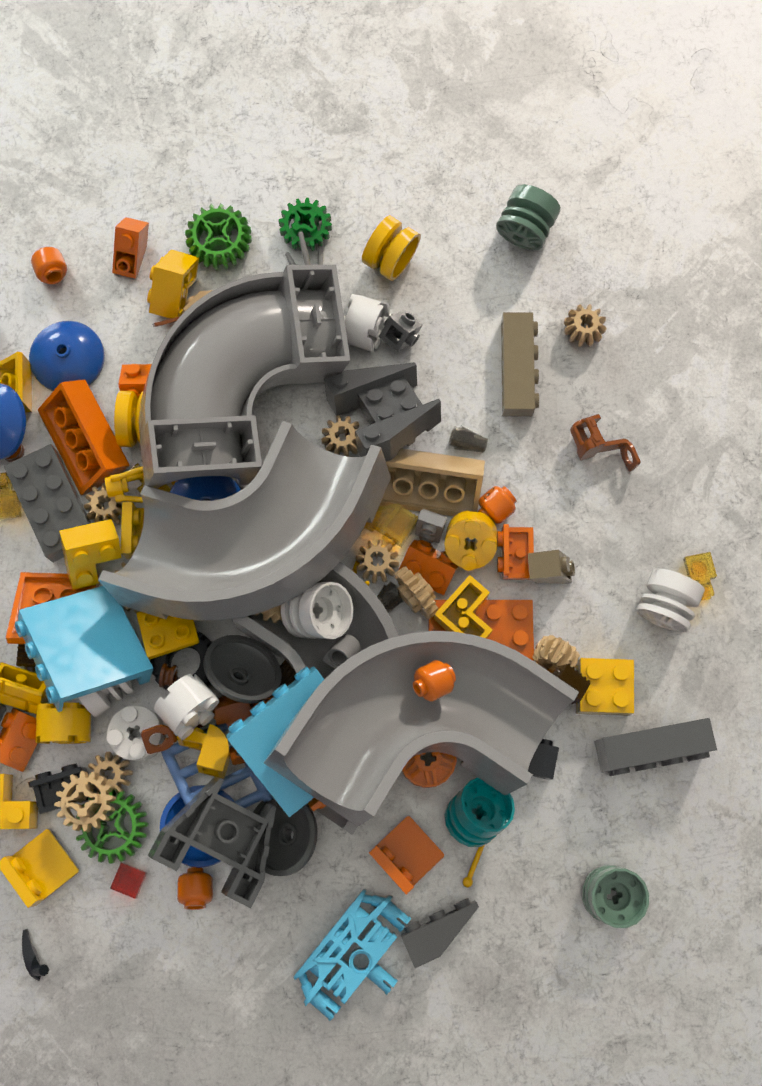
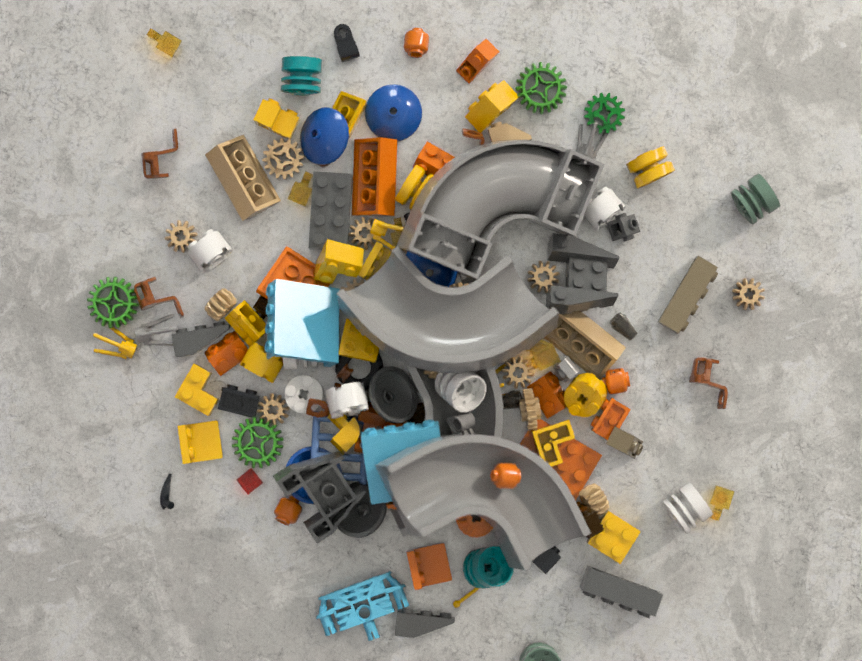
camera: 30 degrees right, 10 degrees up
tan gear [54,771,116,832] -> none

